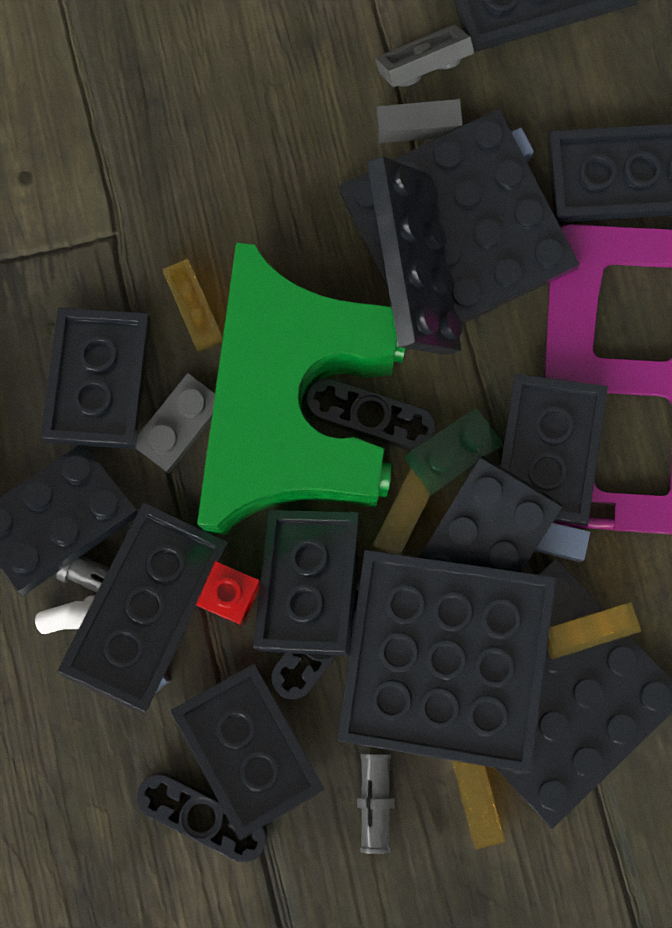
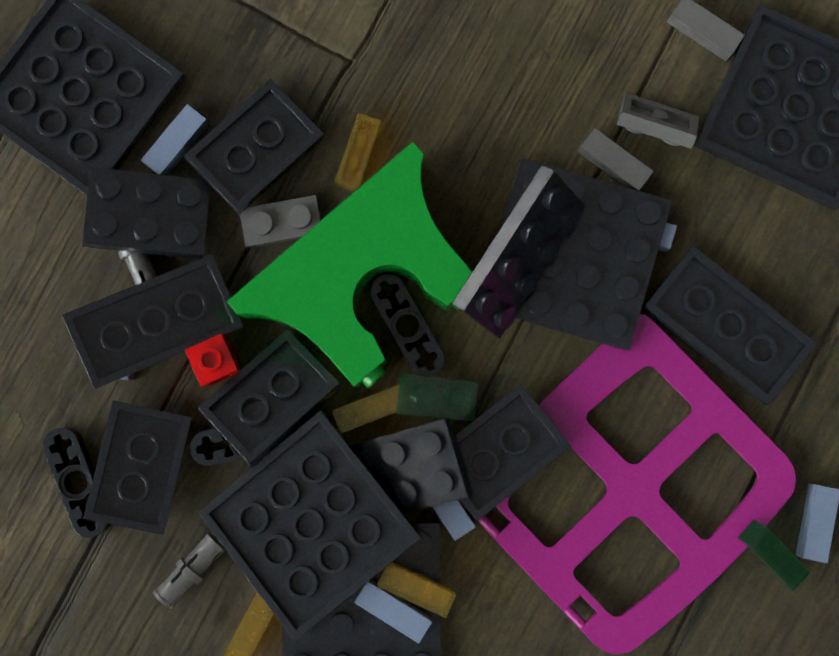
camera: 40 degrees right, 5 degrees up
white arm [35,595,95,634] -> none
none -> sand blue piece [141,104,210,176]
none -> sand blue piece [354,580,432,644]

